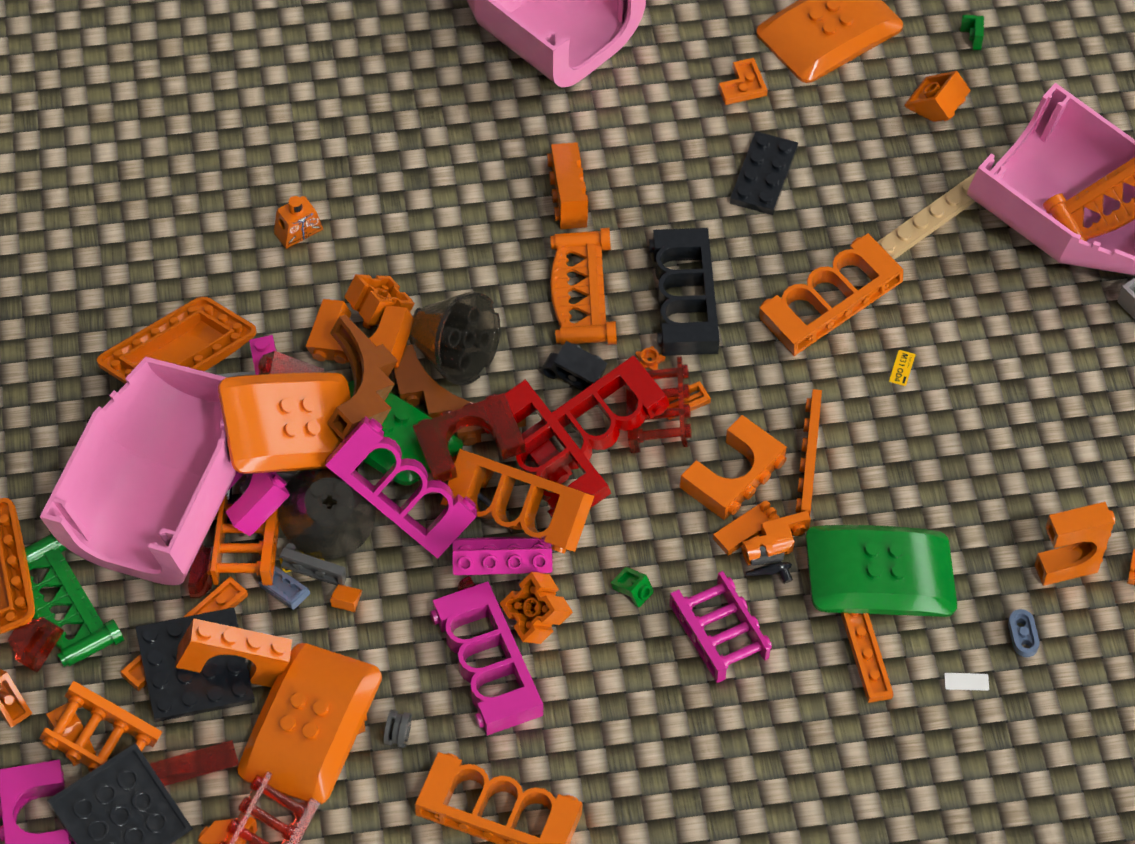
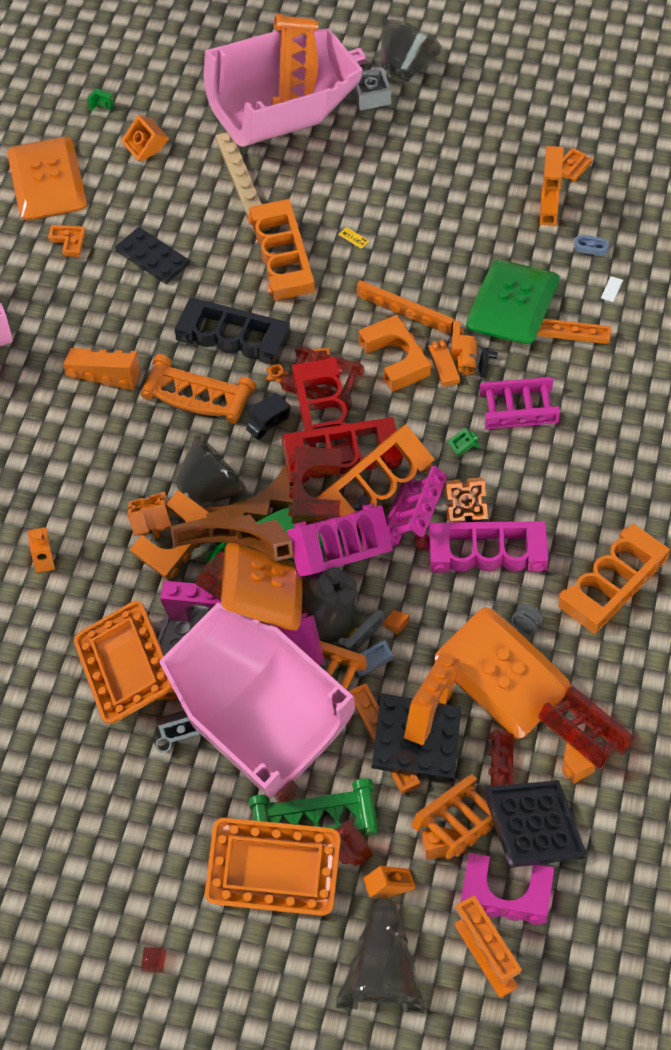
camera: 65 degrees left, 0 degrees up
none -> clear red plate [275,780,298,803]

